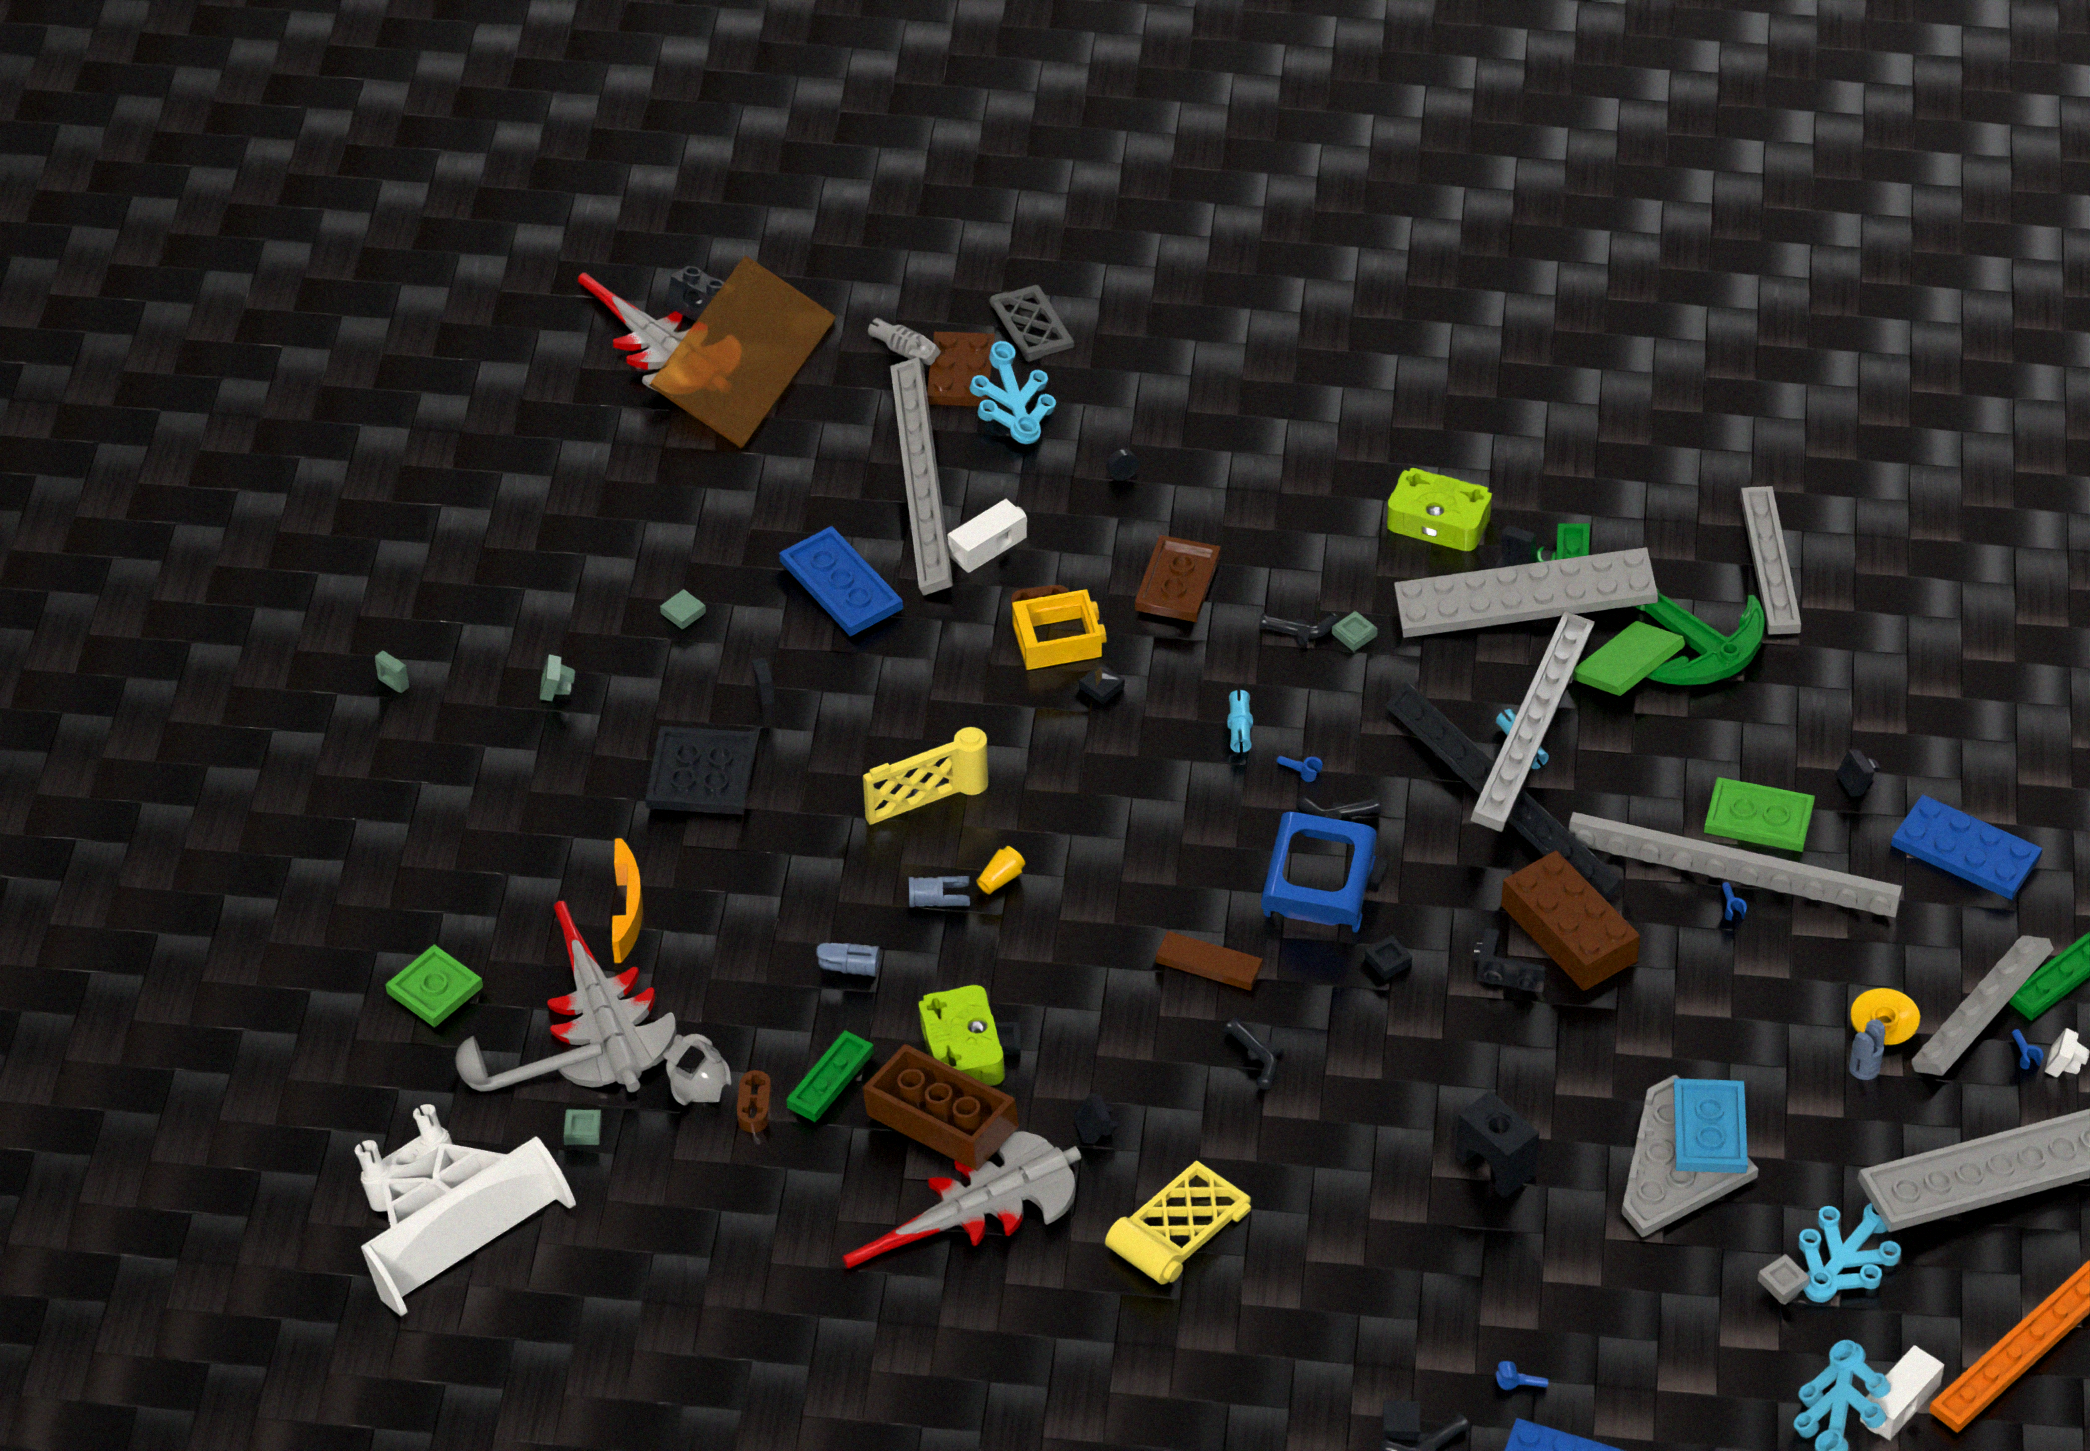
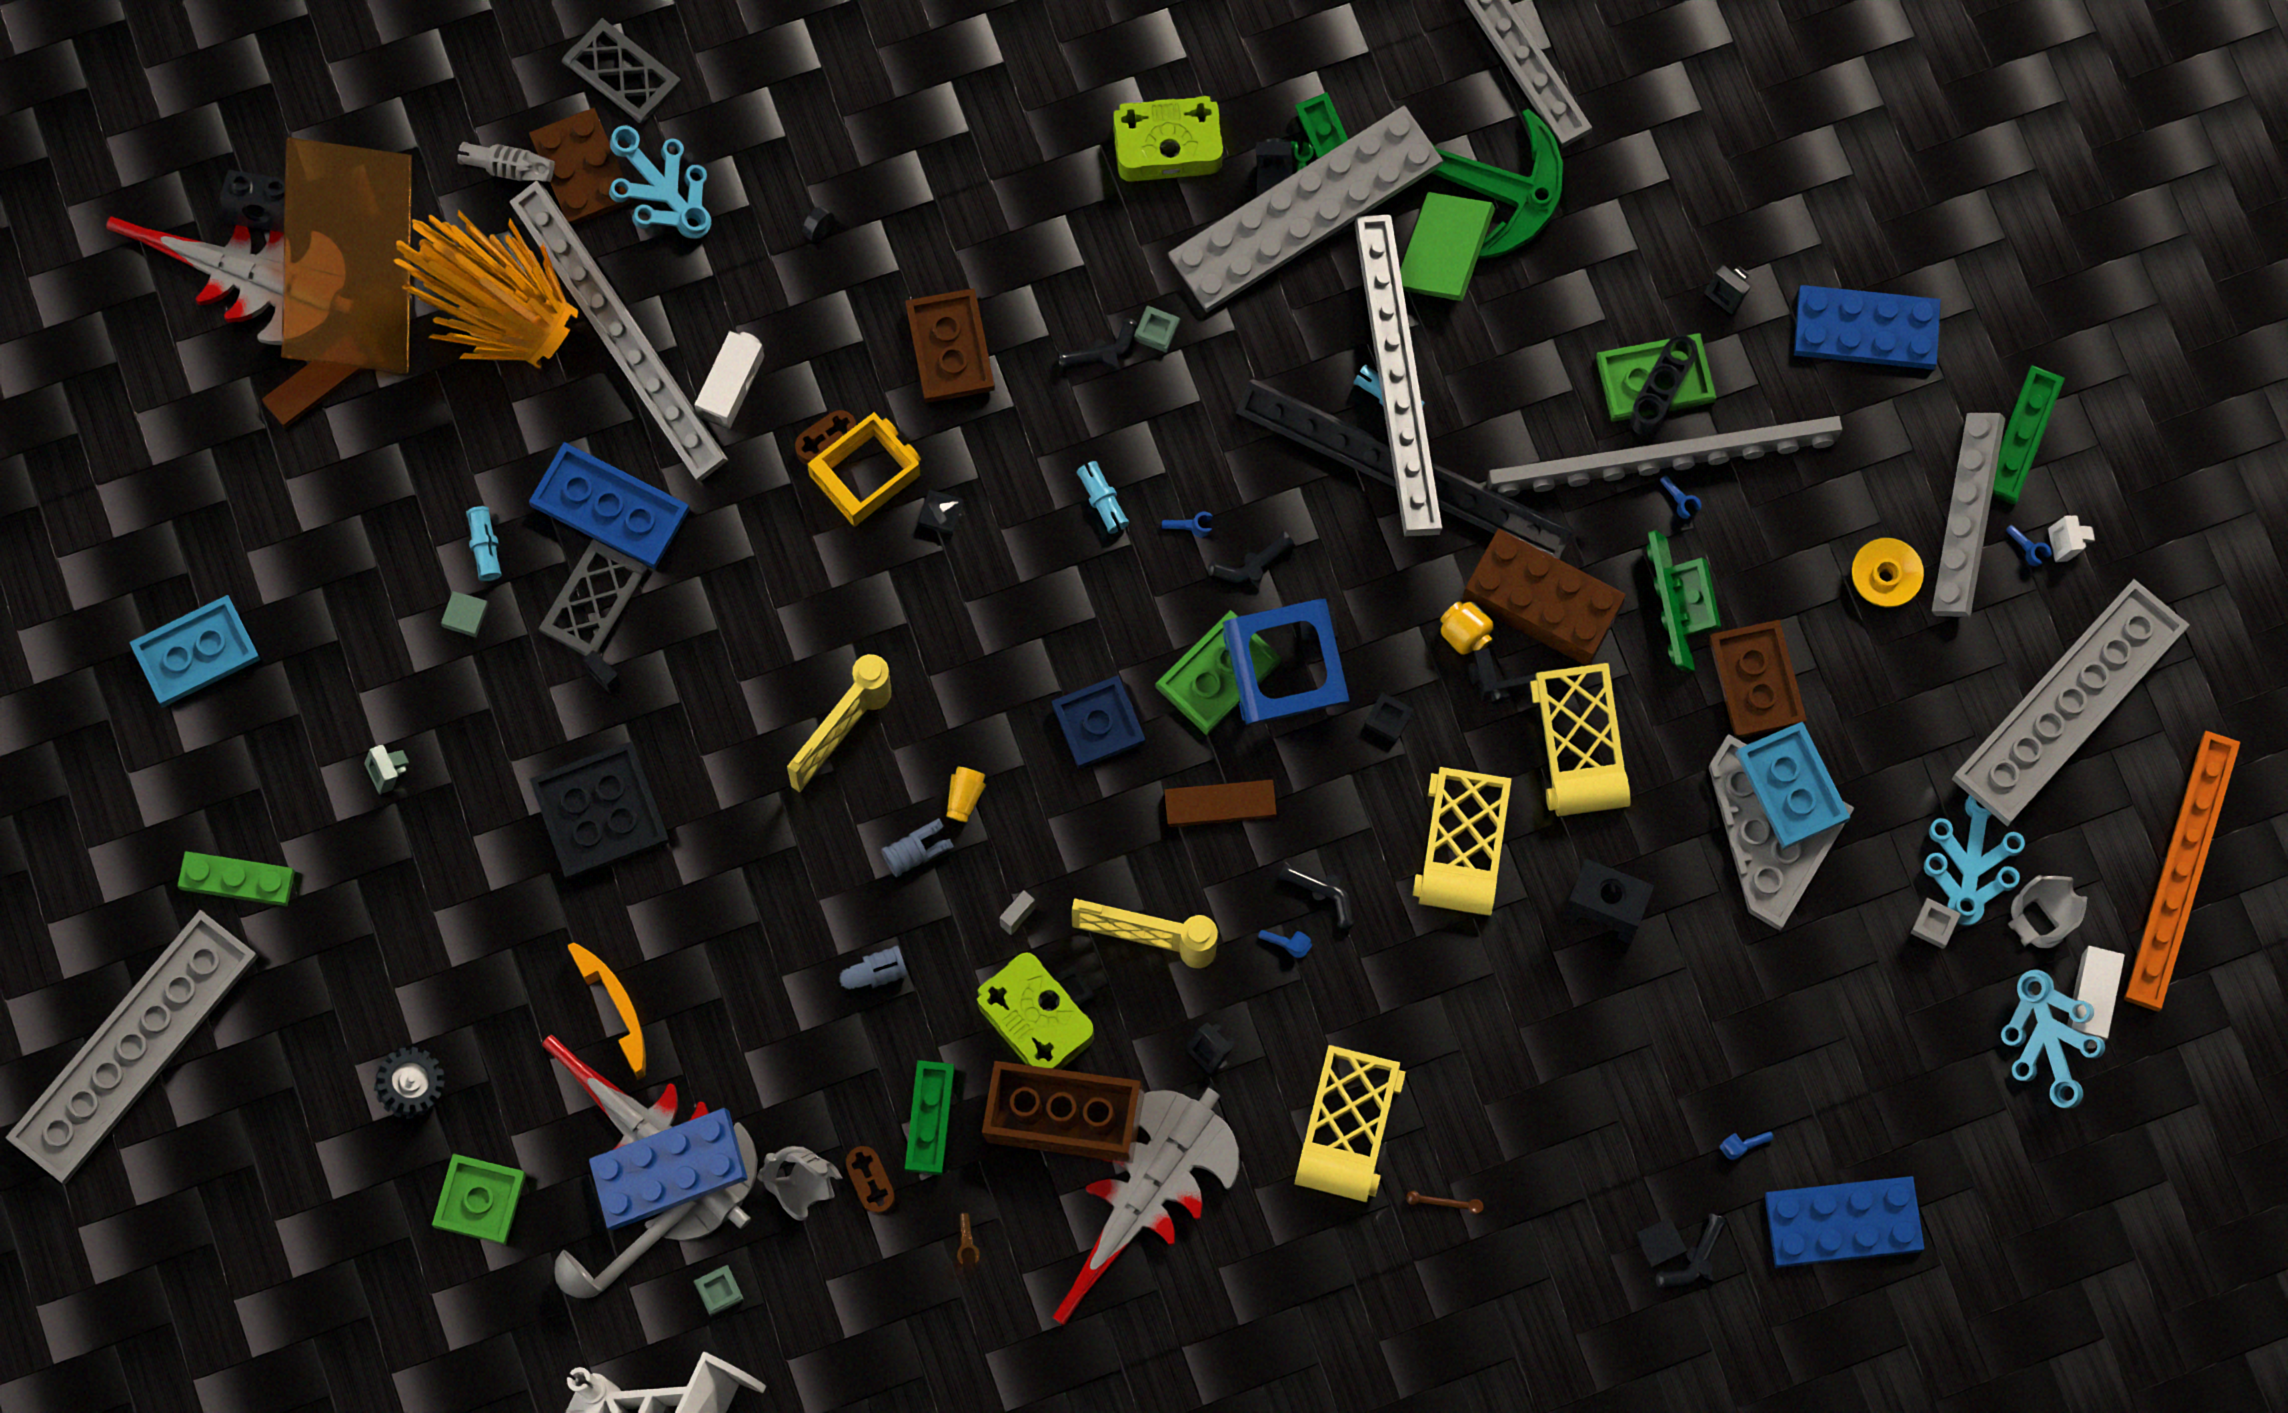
camera: 30 degrees left, 25 degrees up
sand green tile [375,650,409,693] -> none
sand blue hinge [1849,1019,1885,1080] -> none
none -> light grey plate [5,910,258,1185]
none -> dark azure plate [129,595,261,708]
none -> bright green plate [178,851,295,907]
none -> reddish brown tile [262,335,370,429]
none -> black wheel [374,1047,444,1119]
none -> light orange plant [393,210,579,368]
none -> medium azure pin [466,506,502,581]
none -> dark grey window [539,539,648,656]
none -> blue plate [589,1108,748,1231]
none -> clear orange hand [957,1213,980,1264]
none -> light grey tile [1000,890,1035,935]
none -> dark blue plate [1051,675,1146,769]
none -> light yellow piece [1072,898,1218,968]
none -> bright green tile [1155,610,1282,735]
none -> blue hand [1259,930,1312,958]
none -> reddish brown hinge [1406,1191,1483,1215]
none -> light yellow piece [1413,767,1511,916]
none -> yellow head [1440,601,1494,655]
none -> light yellow piece [1530,663,1630,817]
none -> black beam [1630,335,1697,436]
none -> green bracket [1647,530,1721,673]
none -> reddish brown plate [1708,620,1807,739]
none -> light grey helmet [2008,875,2087,948]

